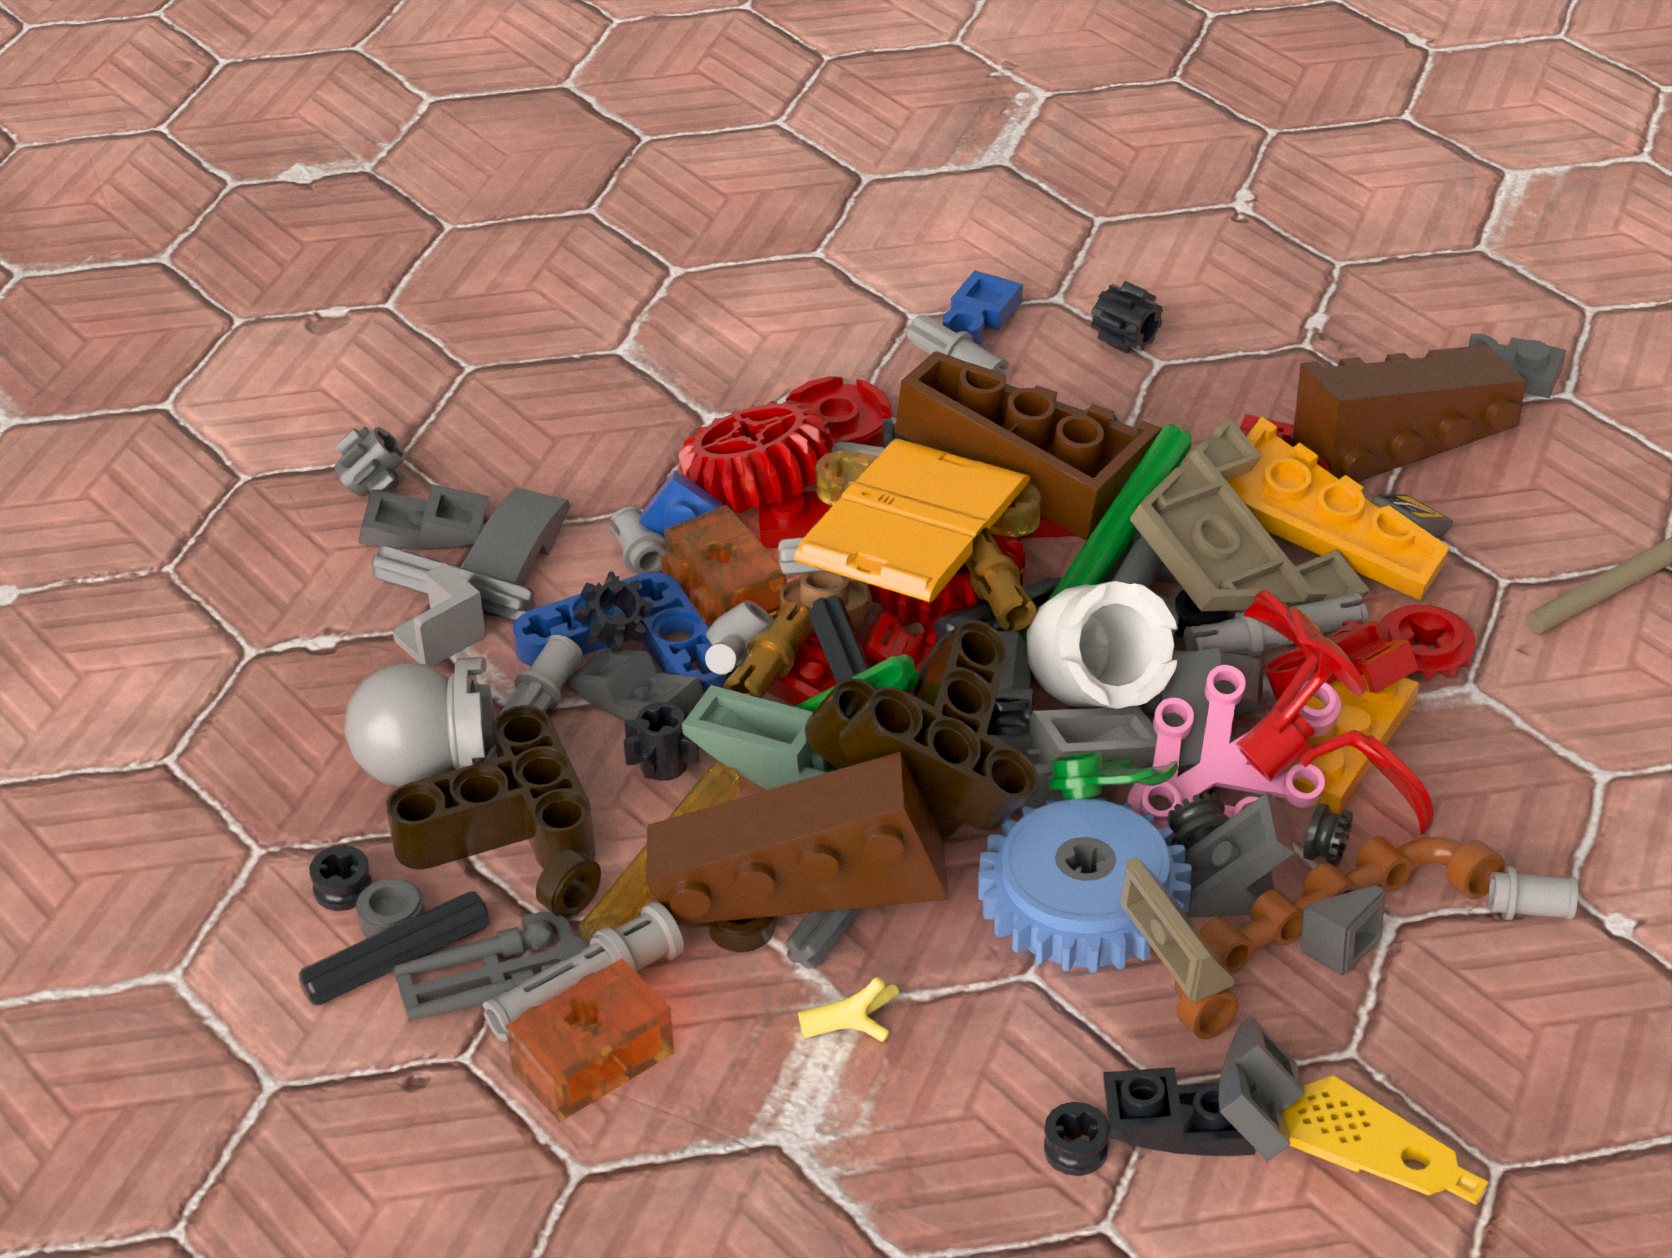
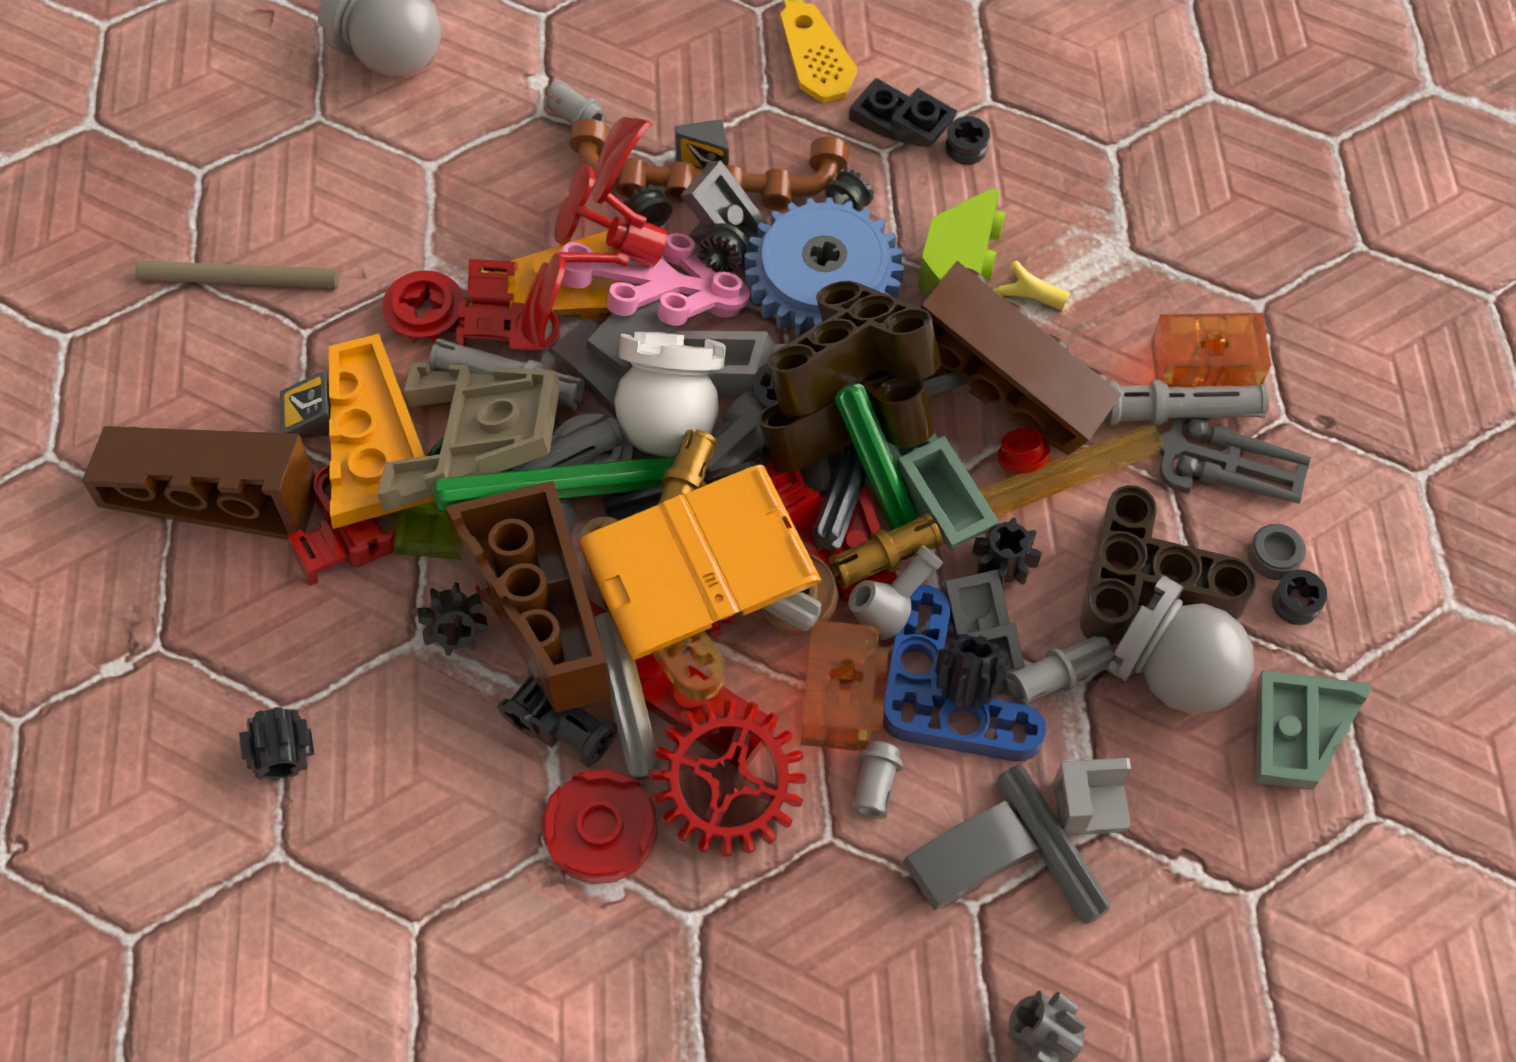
camera: 145 degrees left, 20 degrees up
black axle [298,891,490,1006] -> none
dark grey slope [359,484,489,550] -> none
dark brown tile [536,848,601,918] -> none
blue plate [639,470,723,555] -> none
light grey axle [907,315,1009,376] -> none
blue plate [943,270,1023,345] -> none
green plate [1046,752,1178,800] -> none
dark tan slope [1120,856,1235,1003] -> none
dark grey slope [1219,1015,1305,1162] -> none
dark grey plate [1469,334,1566,398] -> none
none -> pearl dark grey bush [825,168,874,212]
none -> lime slope [918,188,1006,295]
none -> sand green wing [1256,670,1371,790]

